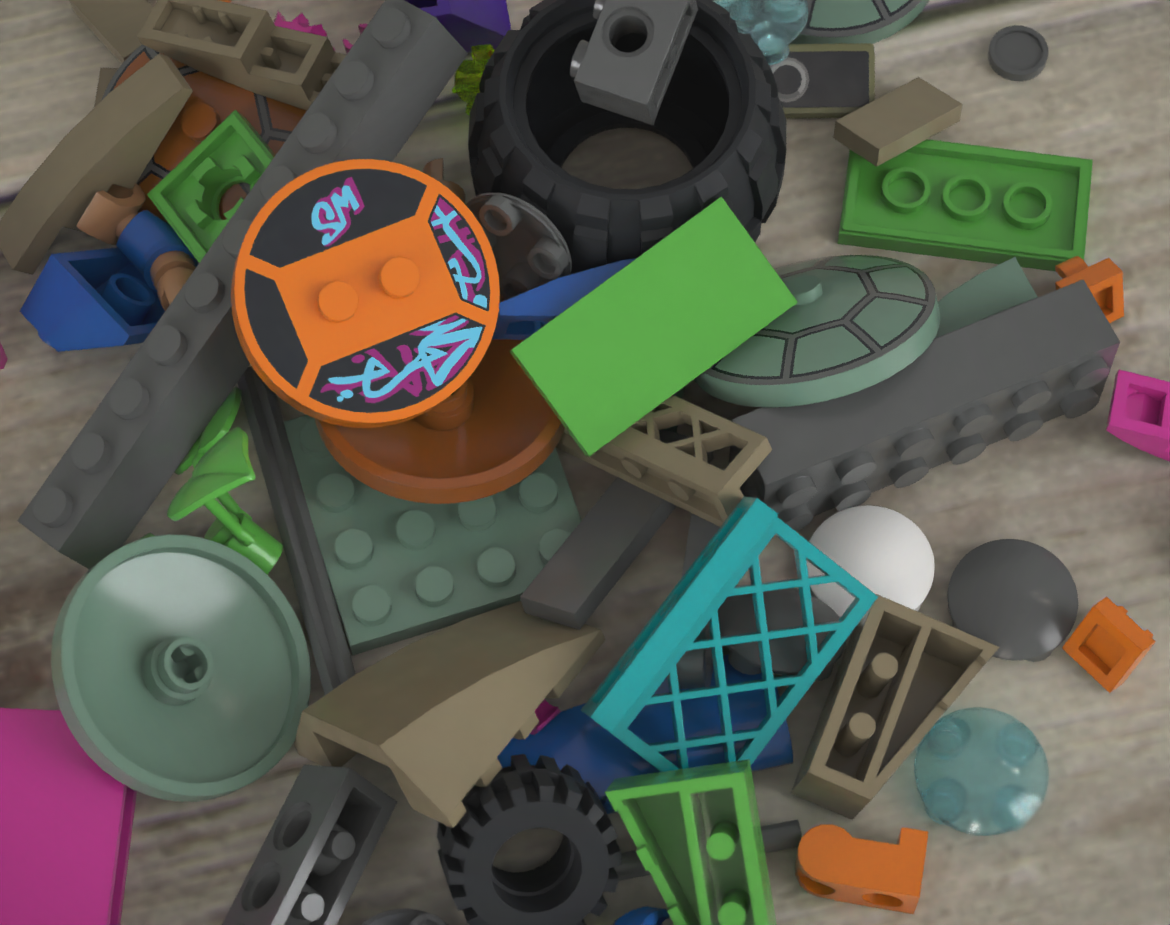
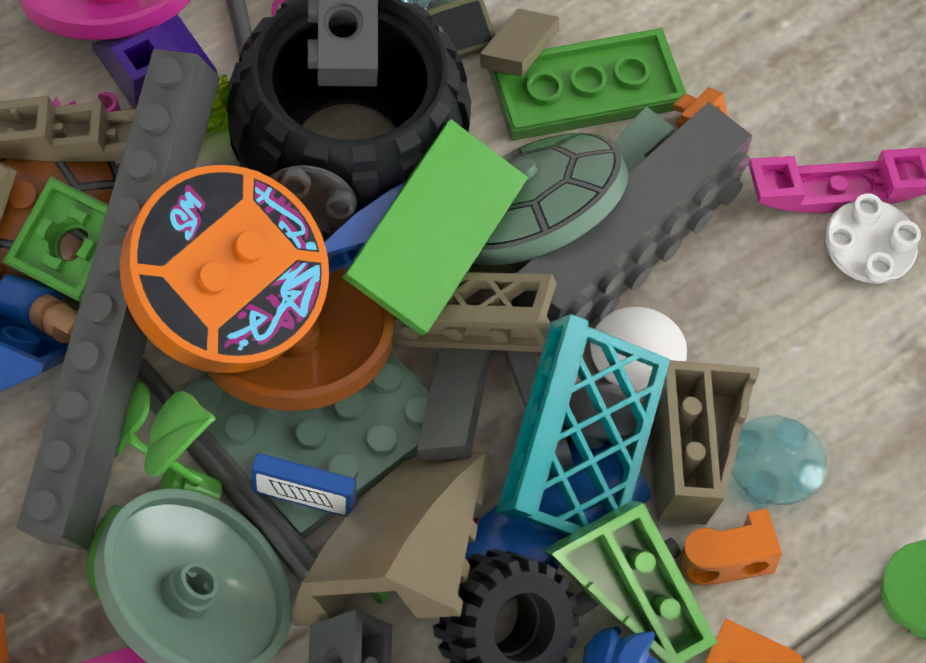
camera: 30 degrees left, 5 degrees down
dark grey dish [947,539,1078,662] -> none
orange tile [1062,597,1156,693] -> none
none -> blue tile [251,453,356,517]

